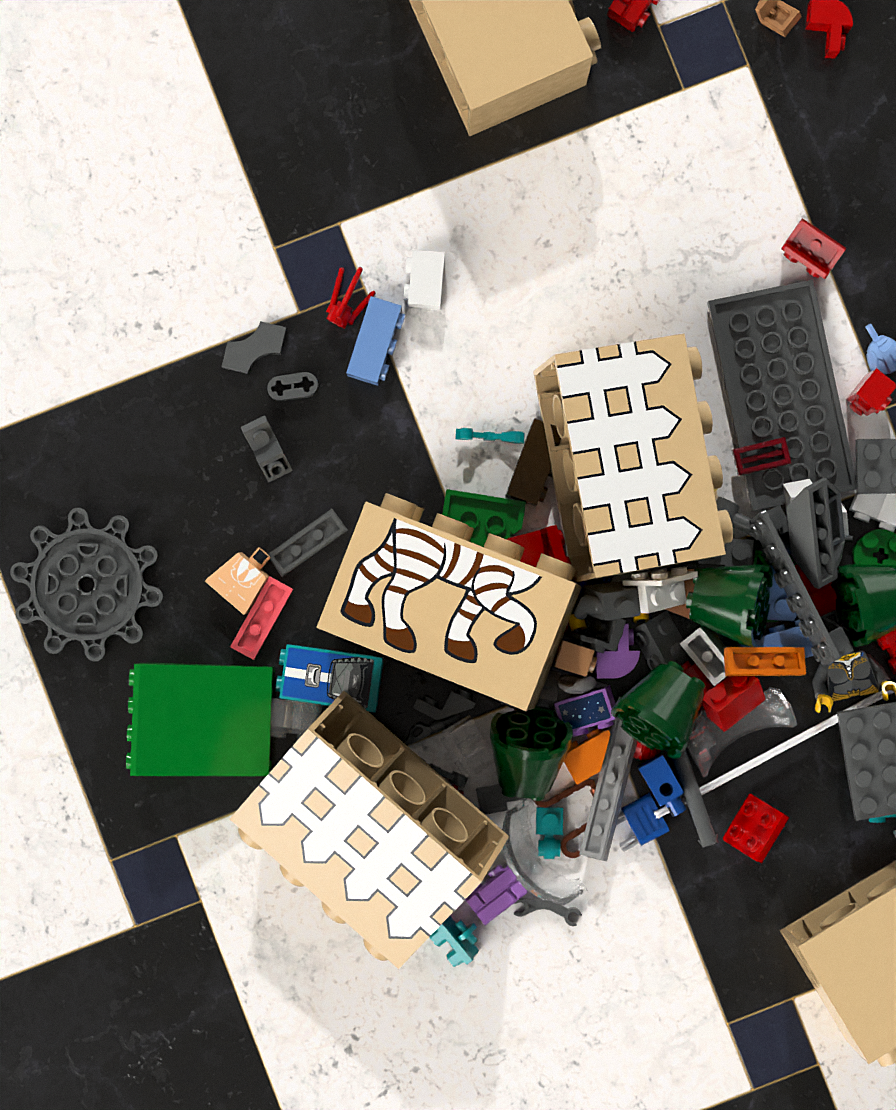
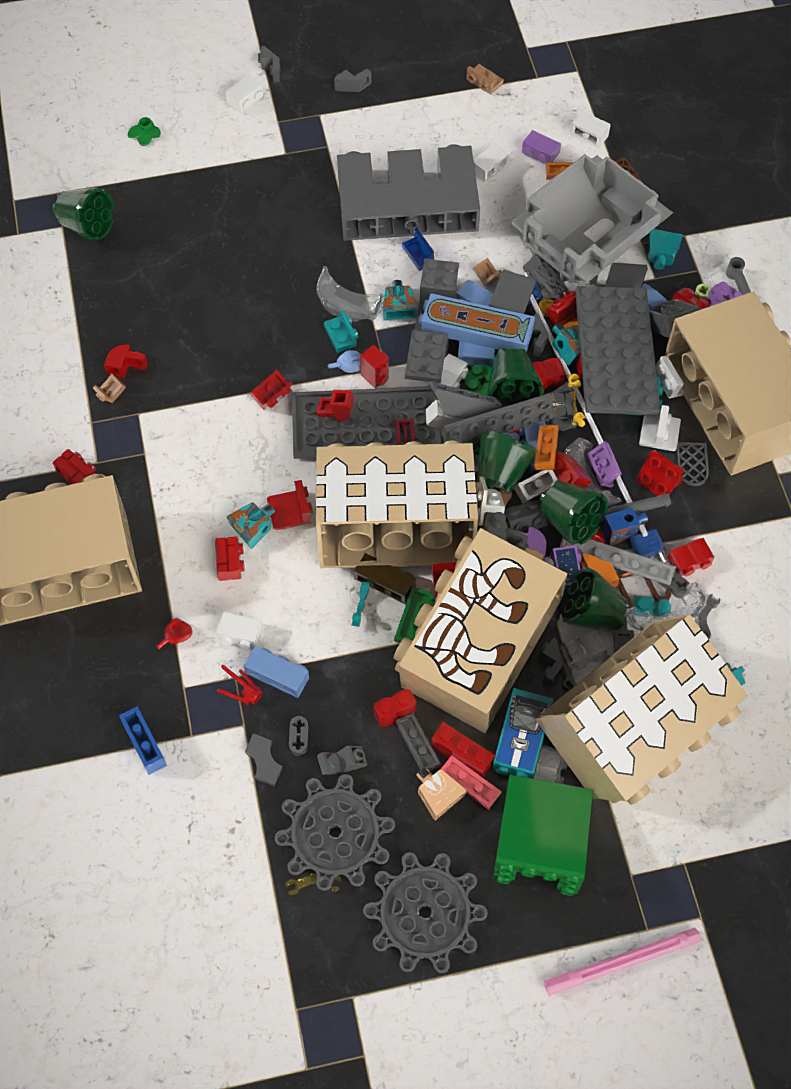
camera: 80 degrees left, 25 degrees down
none -> blue brick [119,706,167,775]
none -> red piece [156,618,193,649]
none -> red brick [215,536,245,581]
none -> torso [227,502,275,549]
none -> red bracket [267,480,313,530]
none -> dark grey plate [275,774,395,891]
none -> clear yellow piece [285,873,341,895]
none -> red brick [316,390,354,422]
none -> red brick [373,689,416,727]
none -> red brick [431,722,495,778]
none -> bright pink piece [543,927,701,996]
none -> medium lavender bracket [588,442,622,487]
none -> white bracket [639,405,681,451]
none -> dark grey beam [658,572,691,599]
none -> red brick [667,538,715,577]
none -> dark grey window [677,442,709,486]

